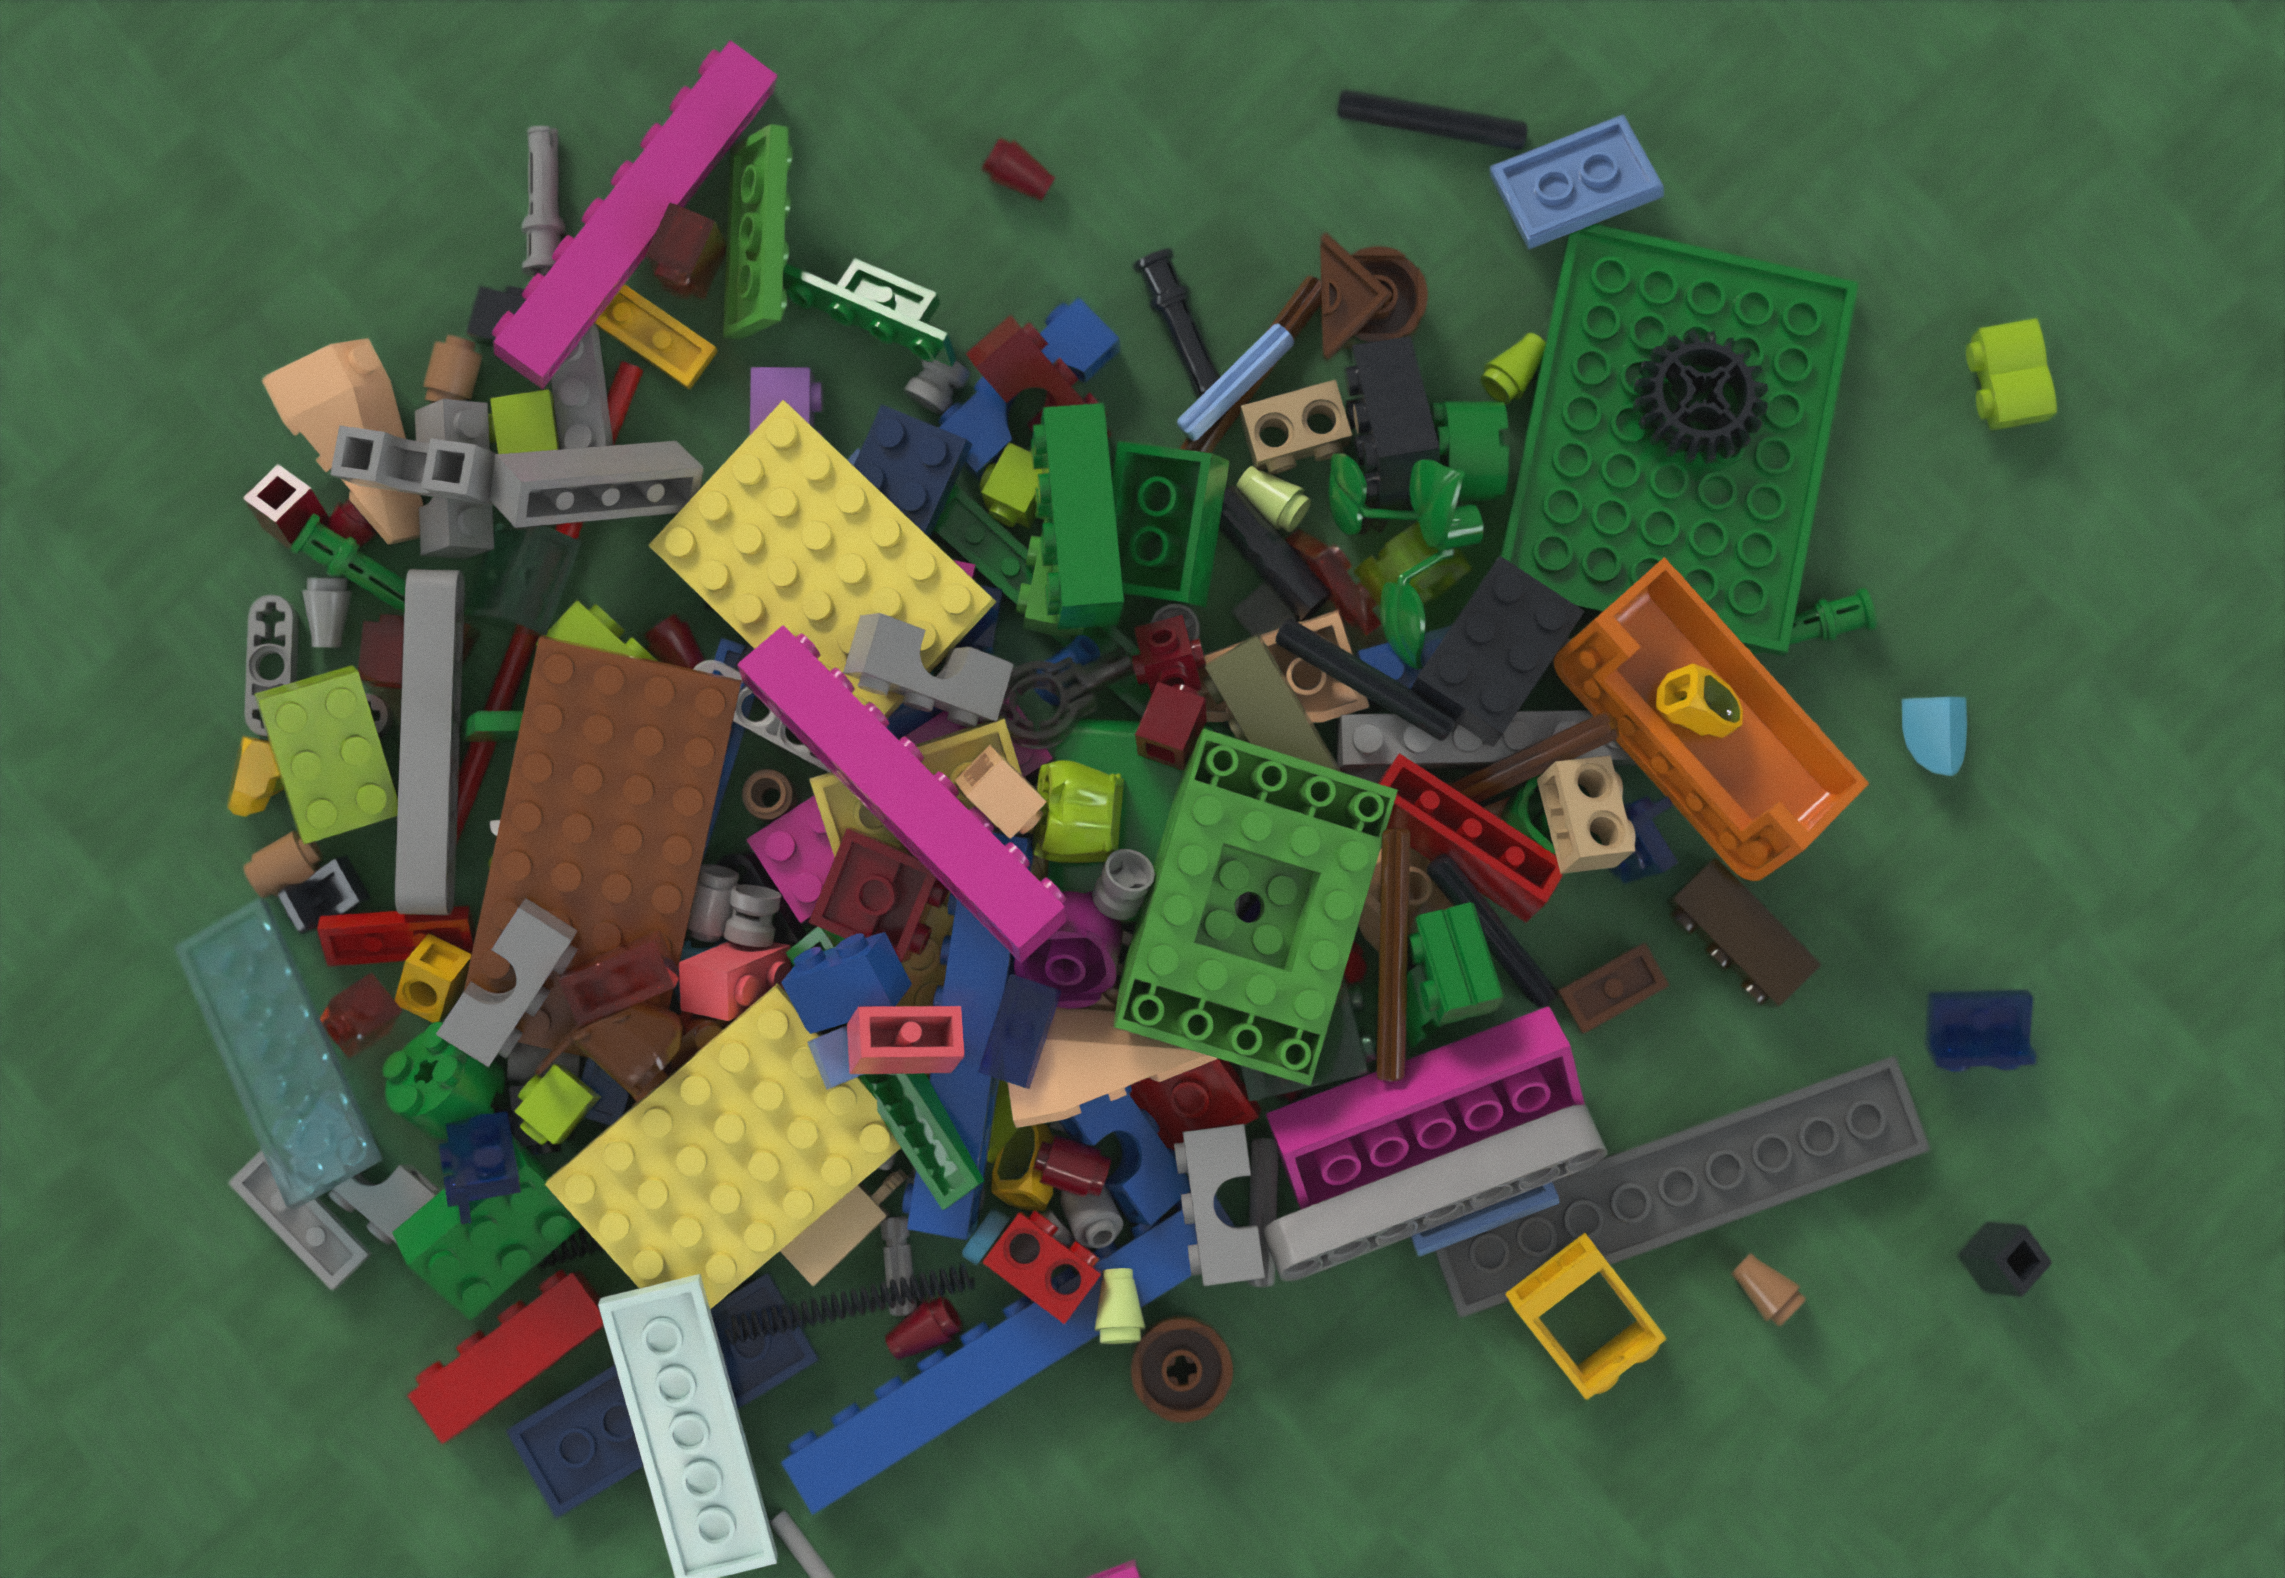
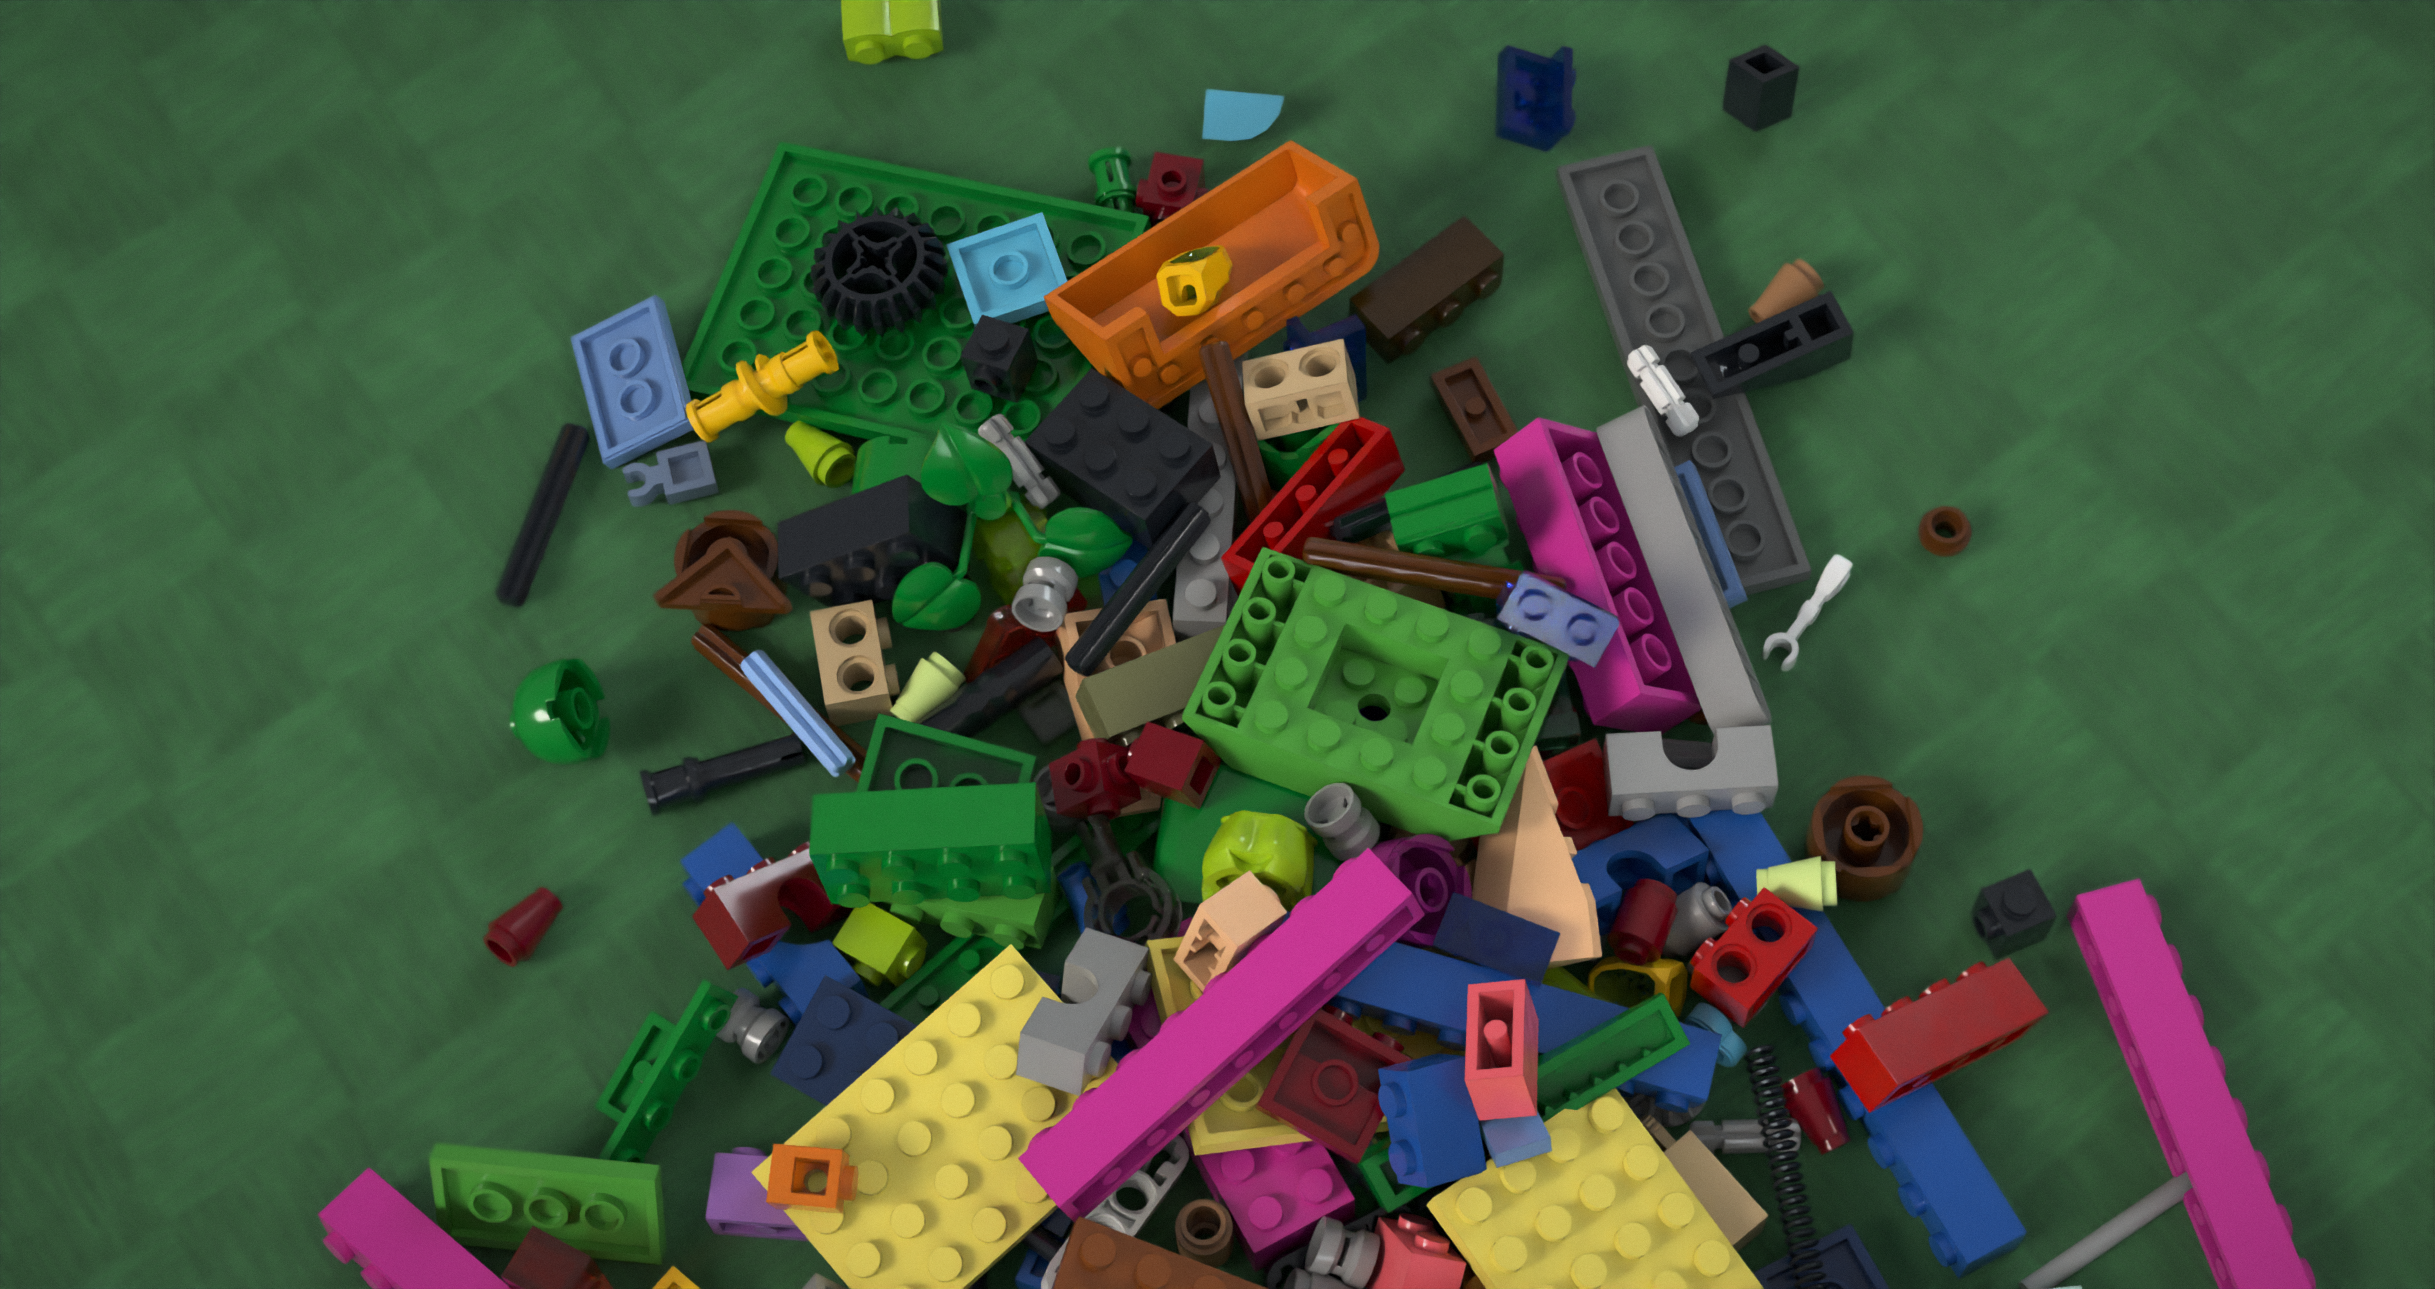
camera: 80 degrees left, 20 degrees down
yellow window [1505,1233,1667,1401] -> none
none -> green cylinder [509,658,610,766]
none -> sand blue plate [622,440,719,507]
none -> yellow piece [686,330,839,443]
none -> orange brick [766,1144,858,1214]
none -> medium azure plate [946,212,1067,327]
none -> black brick [960,315,1039,403]
none -> light grey axle [978,413,1061,510]
none -> light grey wheel [1012,556,1078,632]
none -> dark red brick [1136,152,1210,227]
none -> clear blue bracket [1496,570,1620,668]
none -> white axle [1627,345,1699,437]
none -> black slope [1691,291,1854,399]
none -> white piece [1762,554,1853,672]
none -> red brick [1830,958,2049,1113]
none -> reddish brown plate [1918,506,1972,557]
none -> black brick [1970,869,2057,960]

